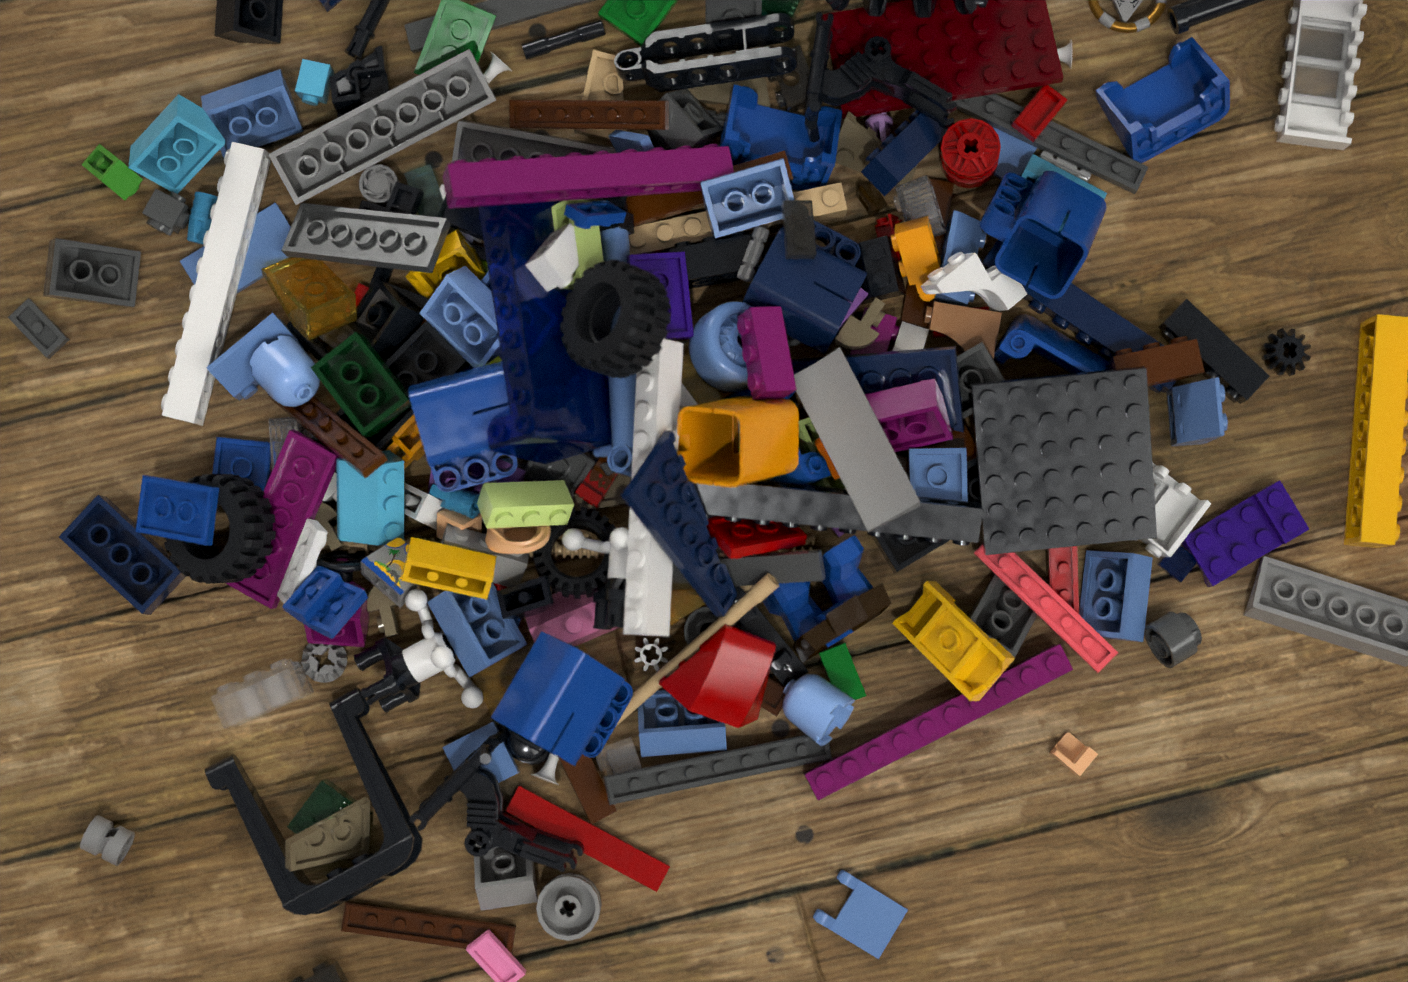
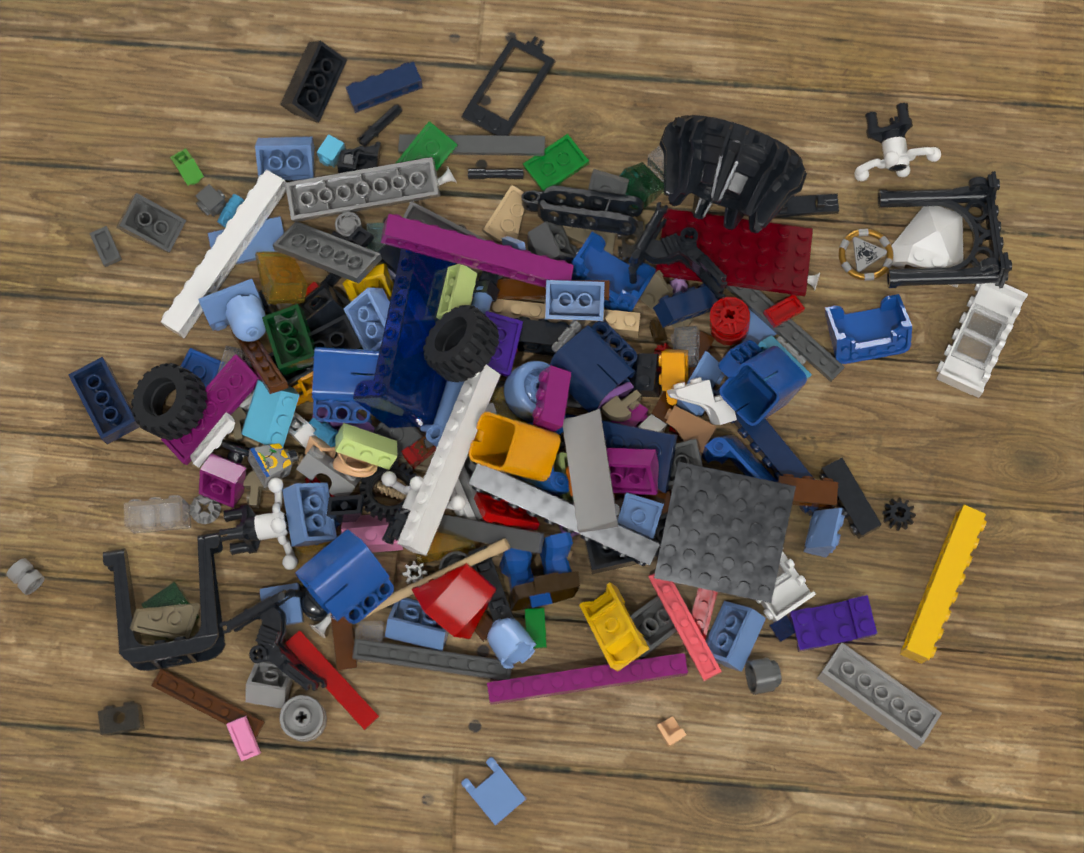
camera: 25 degrees right, 10 degrees down
medium azure slope [128,94,225,194] -> none
blue tile [136,475,219,546] -> none
blue slope [282,565,368,639] -> none
yellow brick [401,537,496,600] -> none
reddish brown tile [509,100,669,130] -> none
white slope [525,223,579,292] -> none
blue plate [564,200,627,229] -> none
dark blue wing [621,431,737,617] -> none
clear smoke plate [782,200,816,259] -> none

